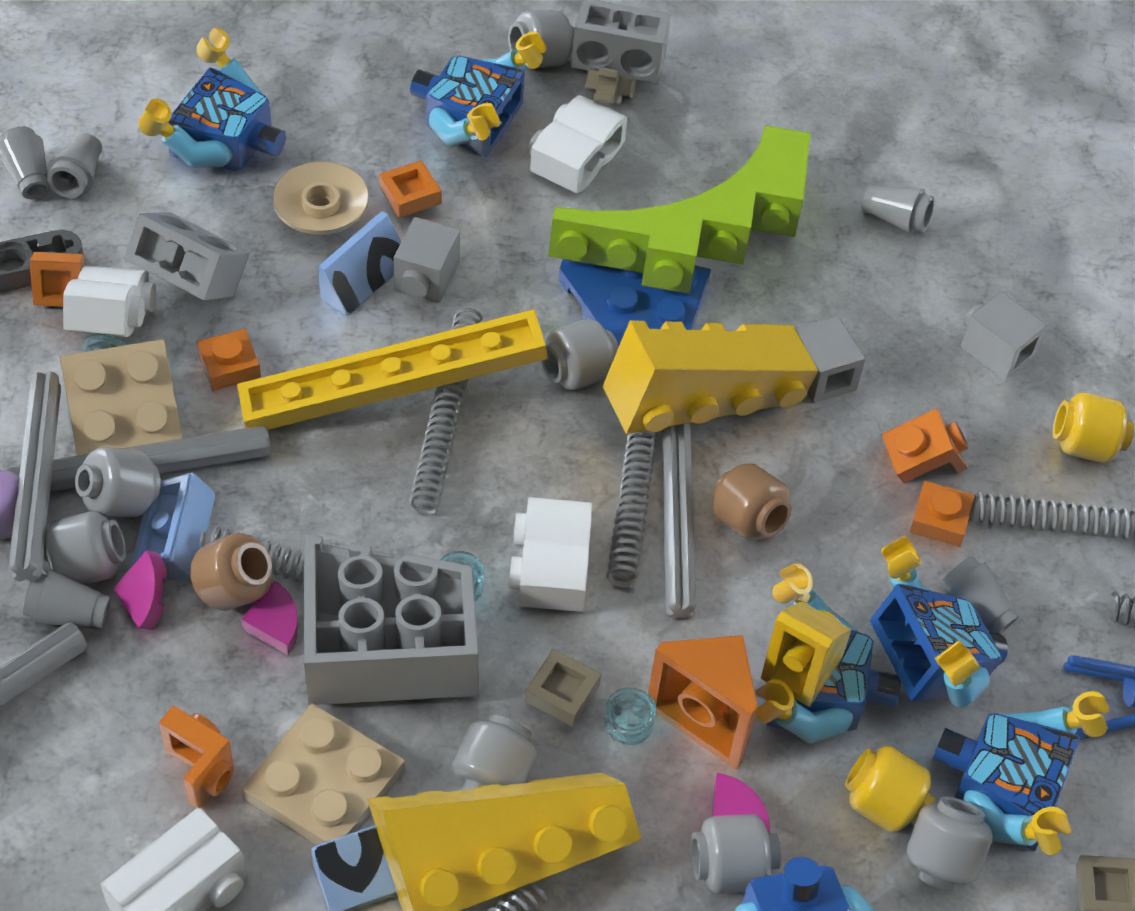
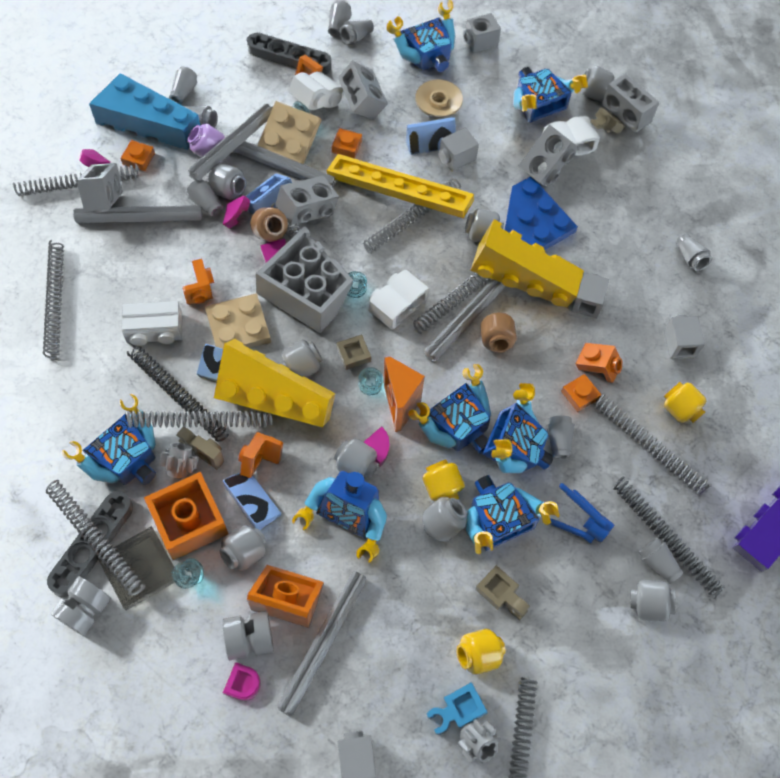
camera: 40 degrees right, 10 degrees up
light grey head [75,447,161,518] -> none
orange plate [379,160,442,218] -> none
lime arch [548,125,811,294] -> none
yellow slope [760,601,852,707] -> none
none -> light grey brick [275,176,339,225]
none -> light grey brick [463,13,501,53]
none -> light grey brick [518,124,578,187]

